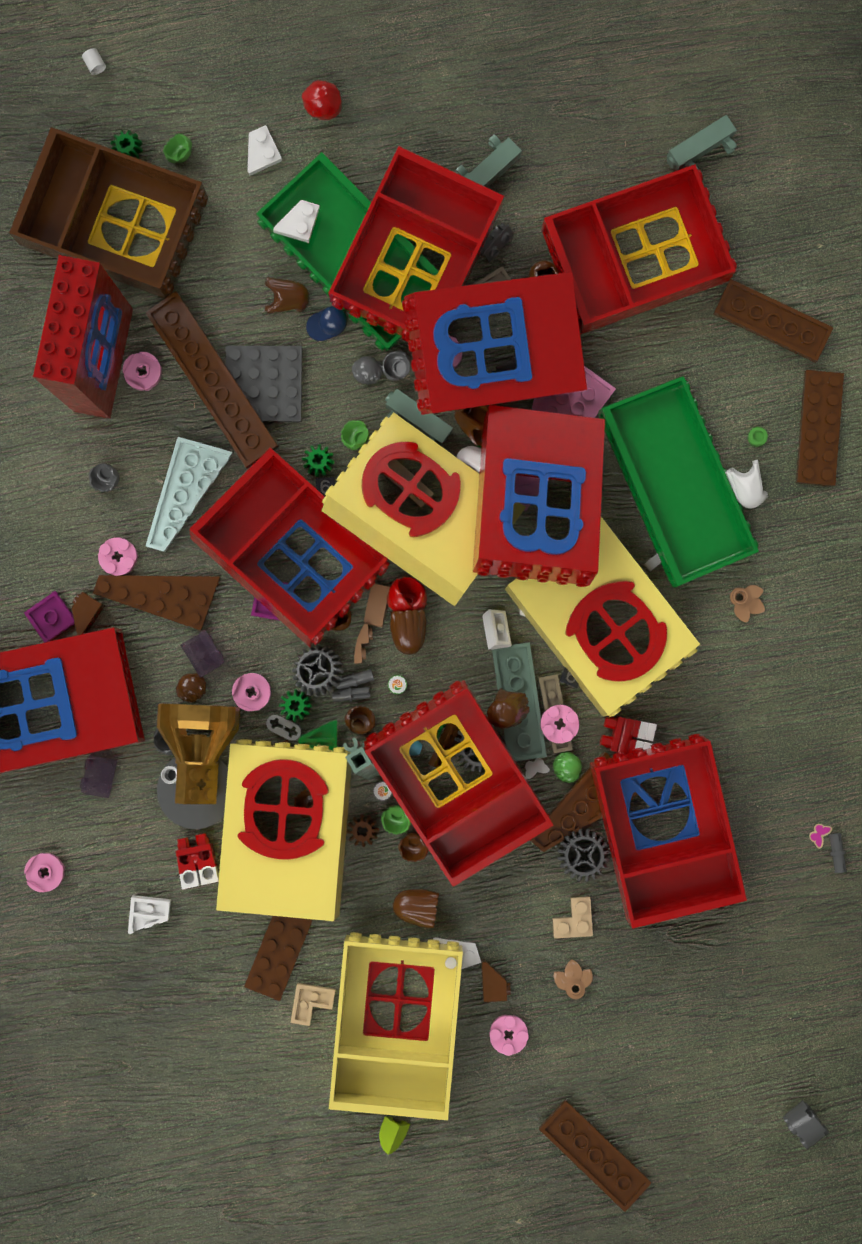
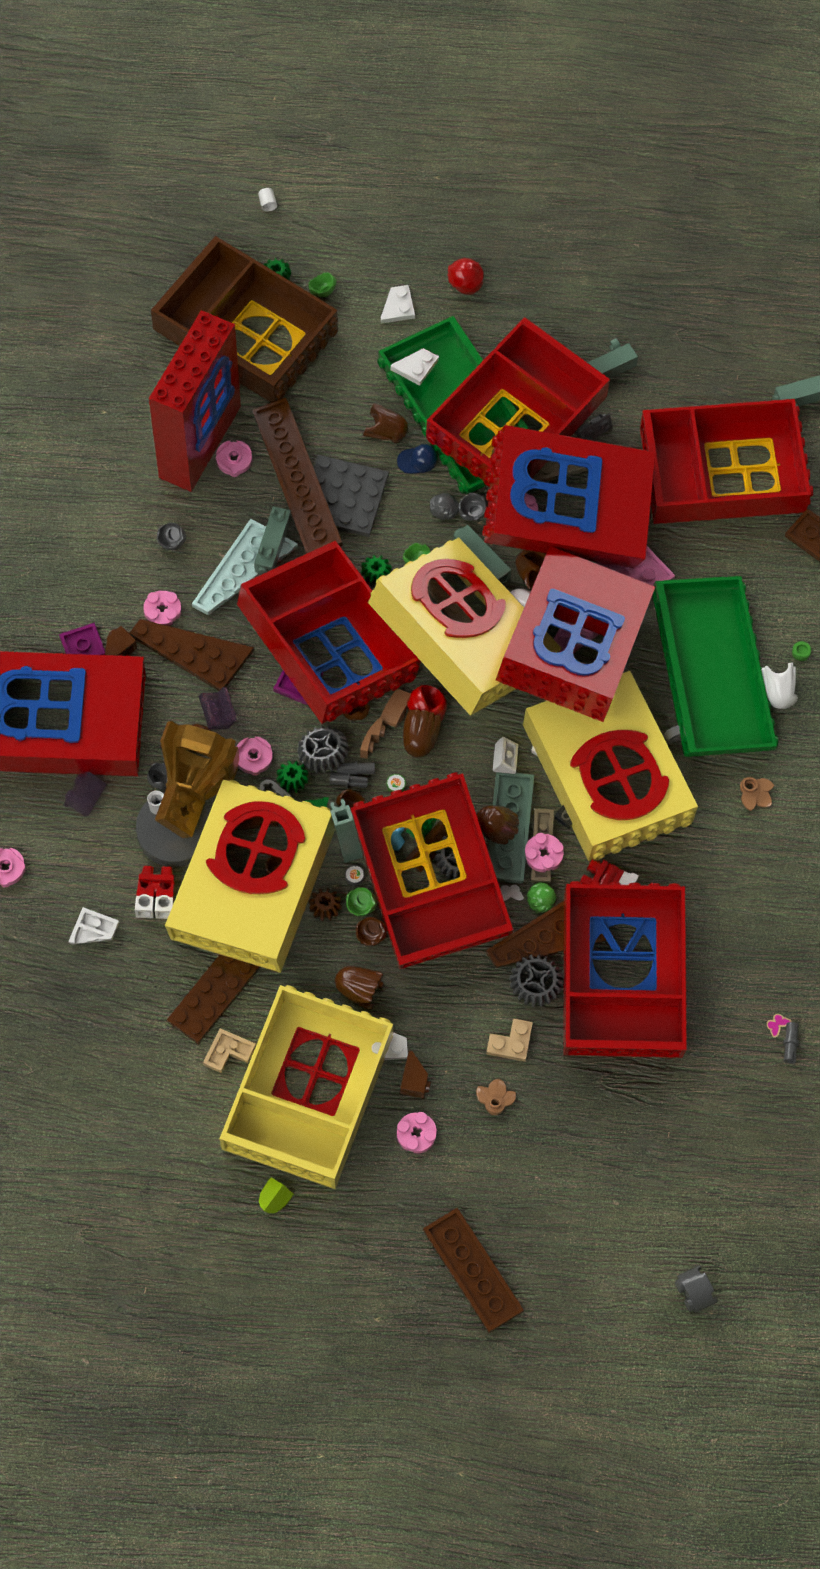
camera: 15 degrees right, 20 degrees down
none -> sand green brick [254,506,291,575]

